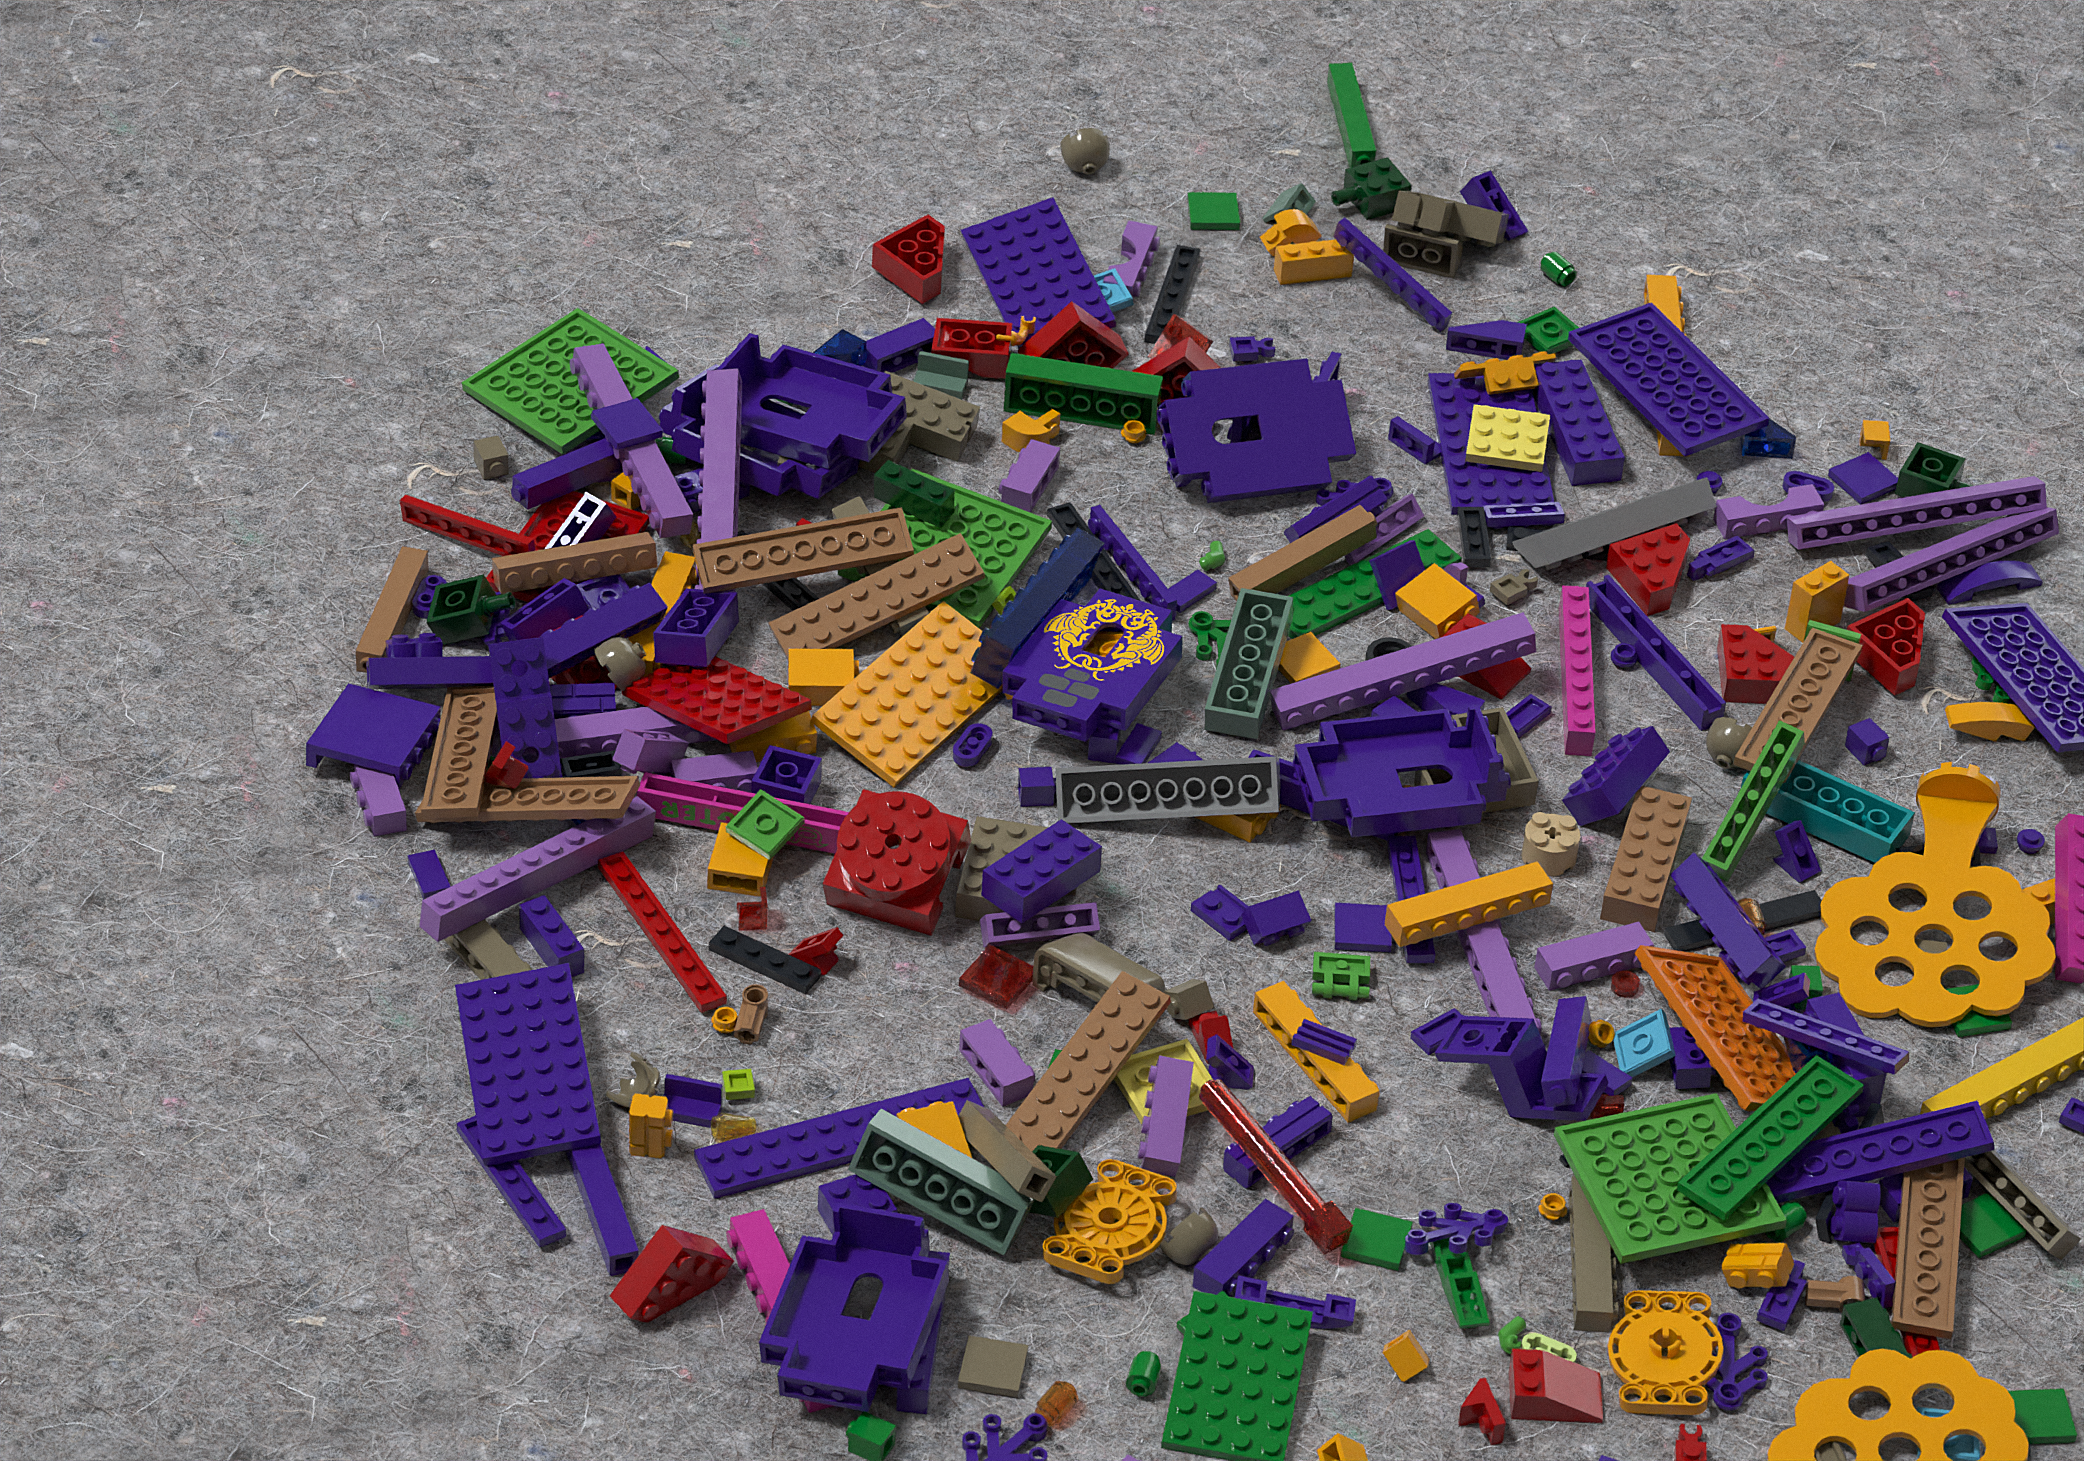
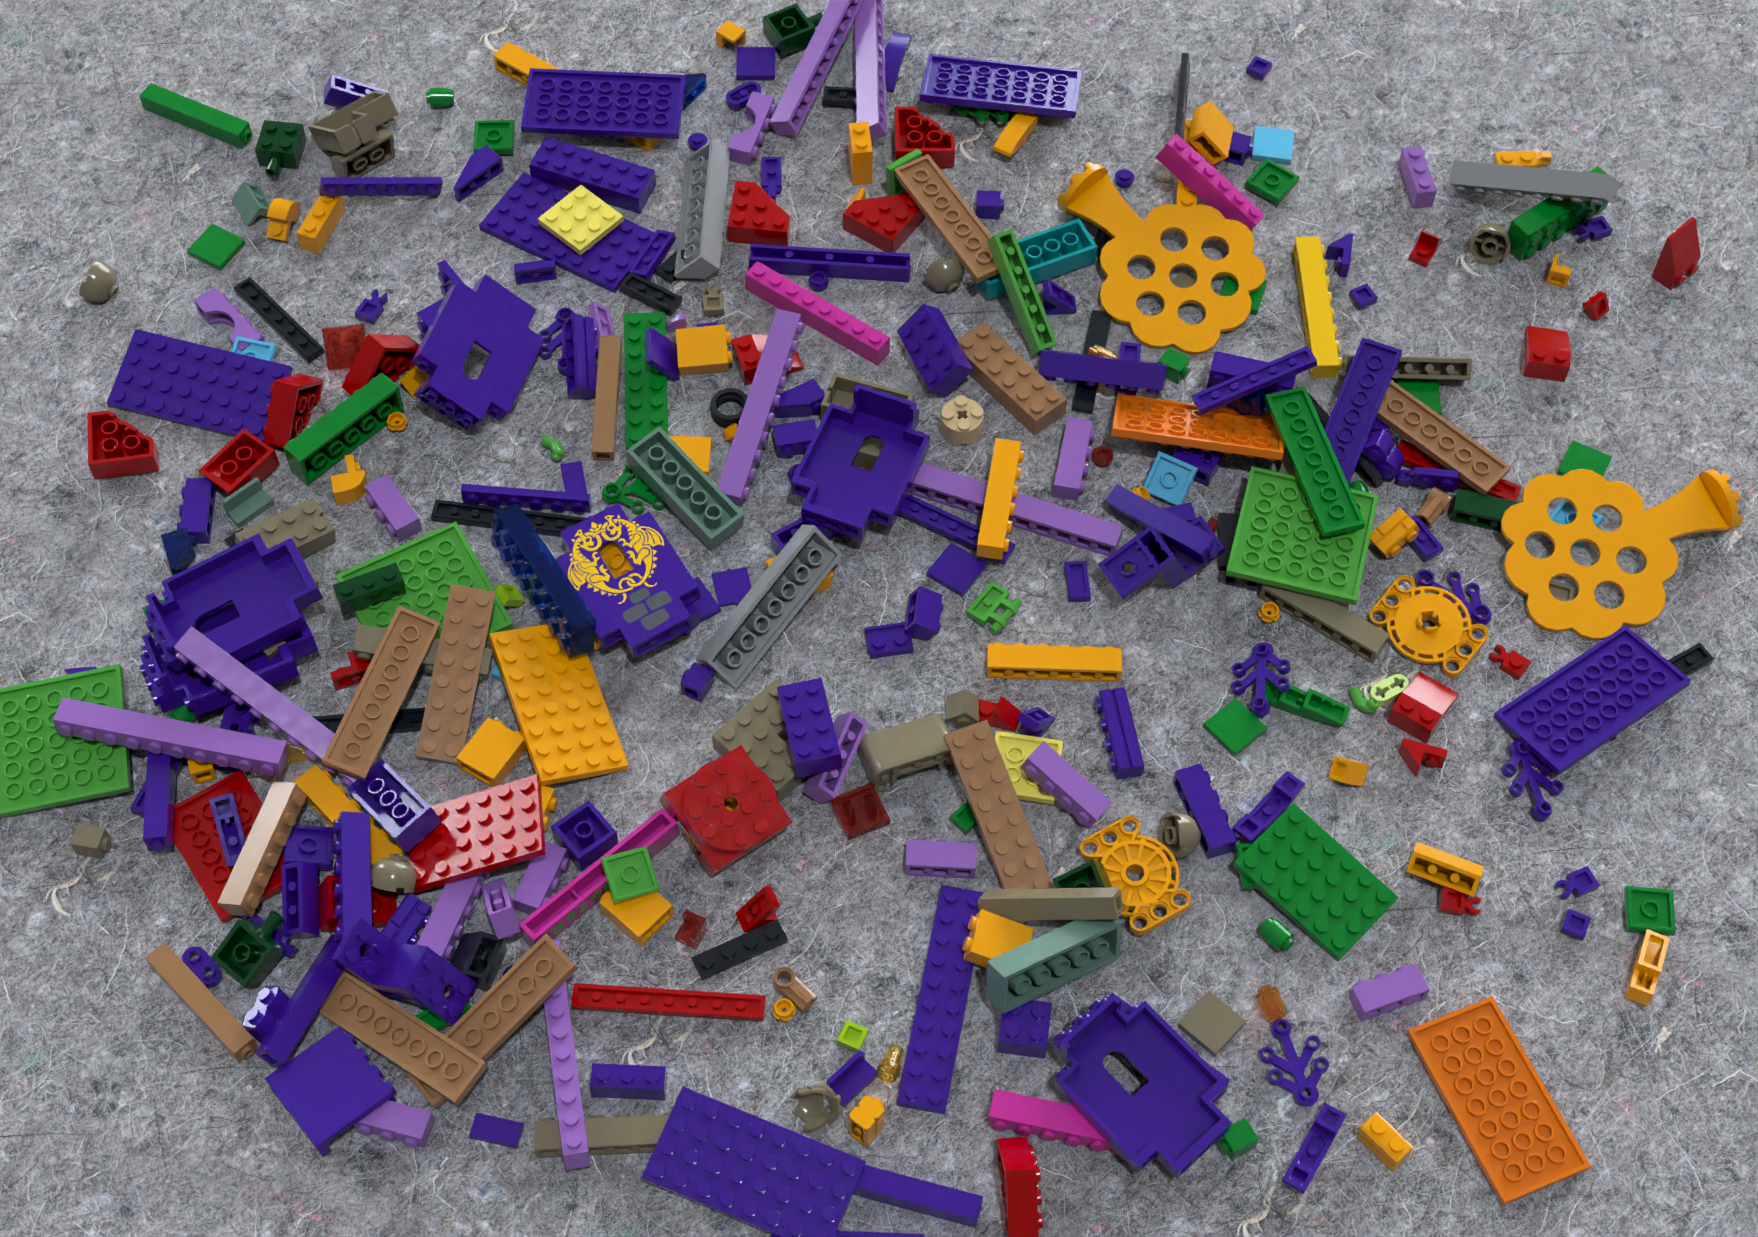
camera: 55 degrees left, 15 degrees up
red plate [399,495,536,556] -> none
red slope [484,741,529,789] -> none
dark purple tile [591,398,663,450] -> none
dark purple plate [953,723,993,767] -> none
light orange piece [996,316,1036,346] -> none
clear red brick [1199,1079,1353,1255] -> none
dark purple tile [1292,1019,1357,1065] -> none
light orange bracket [1454,352,1556,395] -> none
dark purple tile [1506,694,1552,739] -> none
dark purple slope [1753,972,1810,1011] -> none

